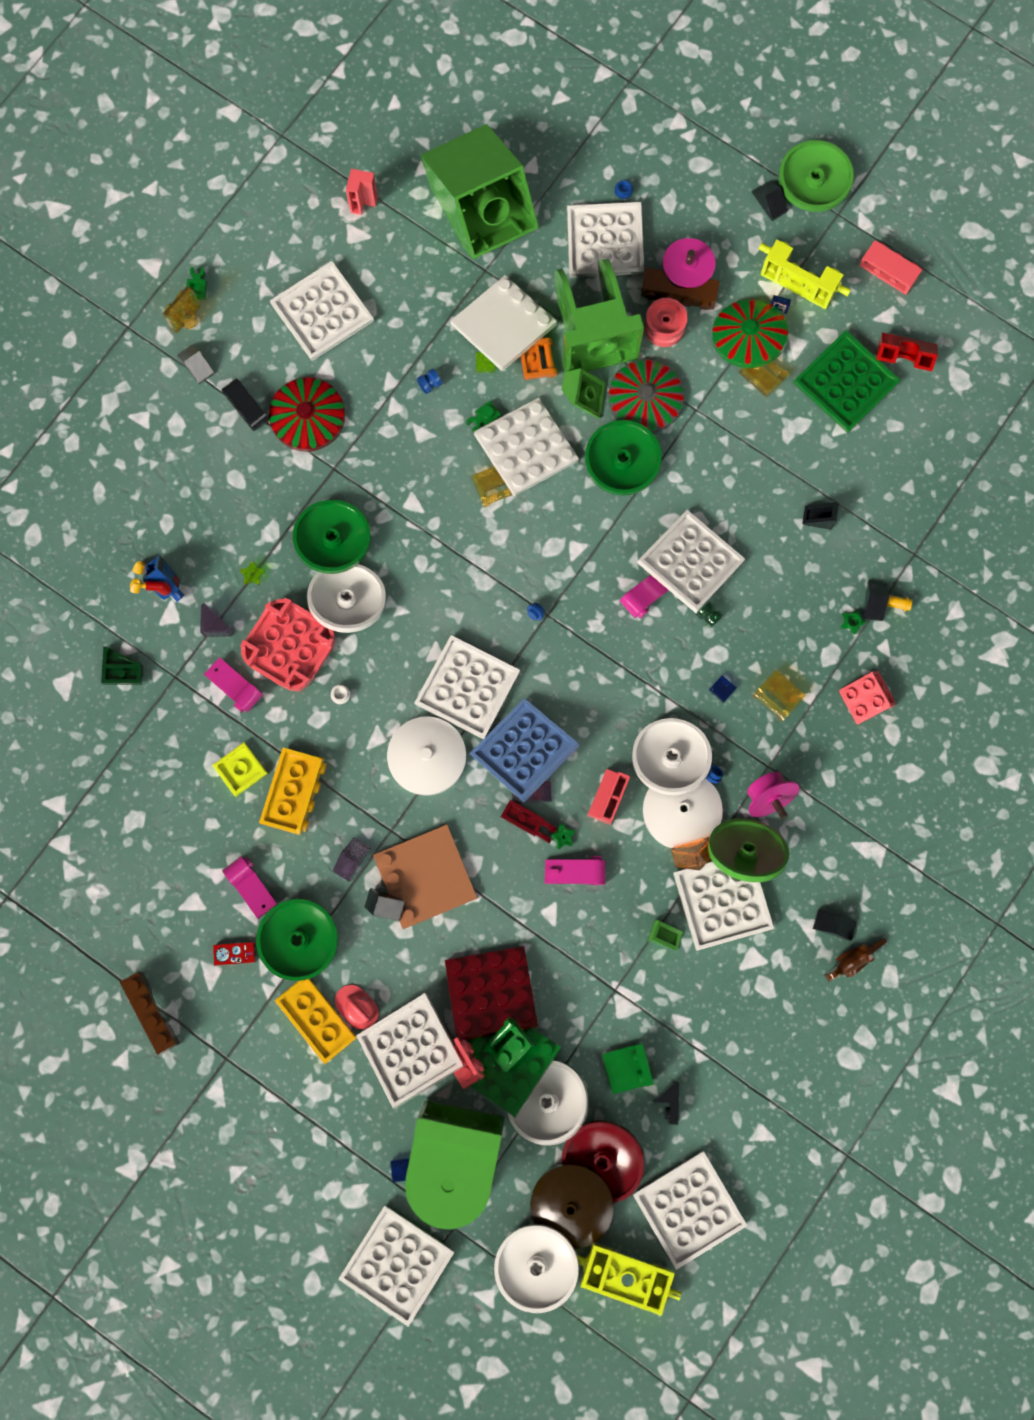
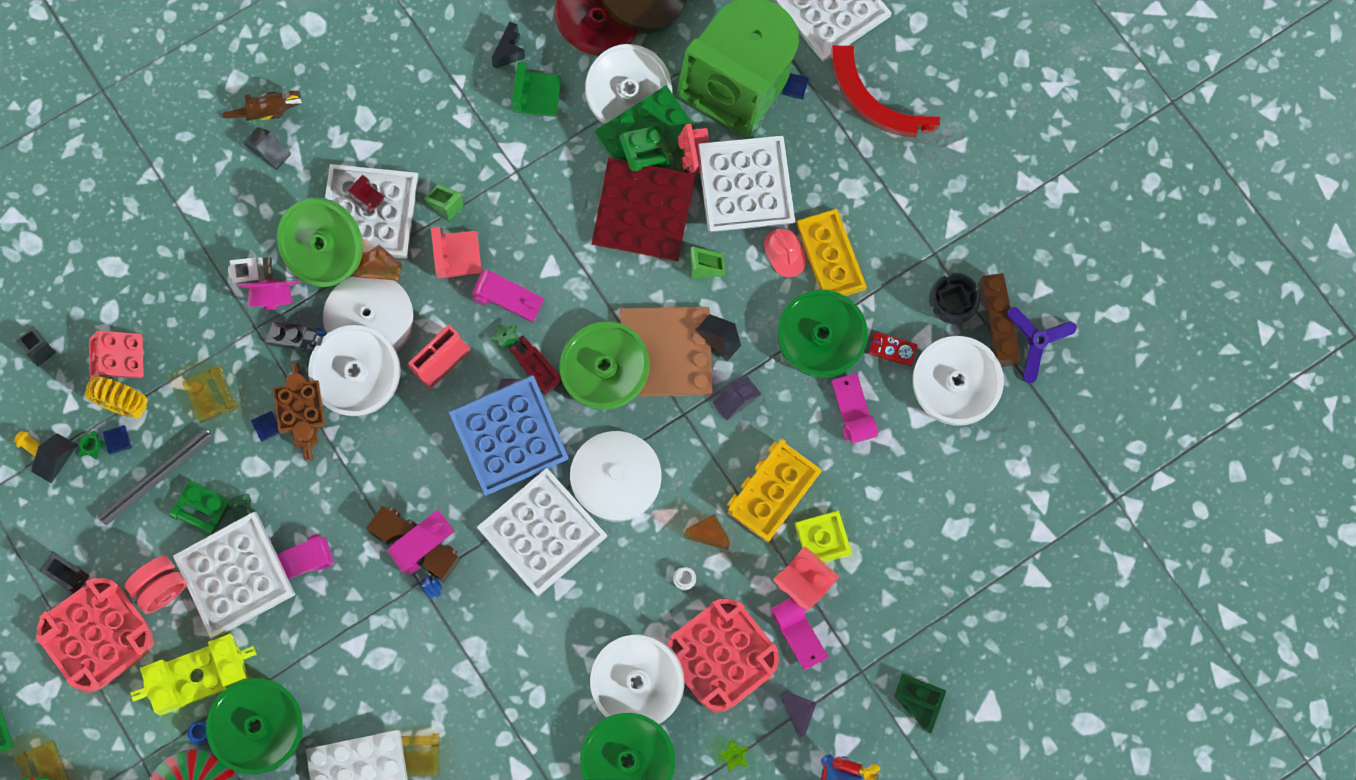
camera: 165 degrees left, 5 degrees down
none -> black slope [16,327,56,367]
none -> coral plate [36,578,154,693]
none -> yellow gear [84,376,148,419]
none -> dark grey axle [98,428,213,525]
none -> clear blue tile [103,425,132,455]
none -> coral wheel [125,556,187,614]
none -> neon yellow brick [130,633,257,716]
none -> green plate [169,480,231,536]
none -> blue plate [188,721,208,745]
none -> white brick [228,257,264,283]
none -> black hinge [265,322,323,350]
none -> dark orange piece [273,363,326,461]
none -> dark red panel [348,174,384,214]
none -> reddish brown arch [366,506,460,583]
none -> dark pink door [387,509,455,575]
none -> coral bracket [431,227,482,279]
none -> bright green dish [560,321,650,410]
none -> clear orange slope [684,514,730,551]
none -> bright green slope [689,247,726,279]
none -> coral bracket [773,546,840,611]
none -> red arch [831,45,940,138]
none -> white dish [912,336,1004,426]
none -> black piece [929,273,980,324]
none -> dark purple piece [1008,307,1077,383]

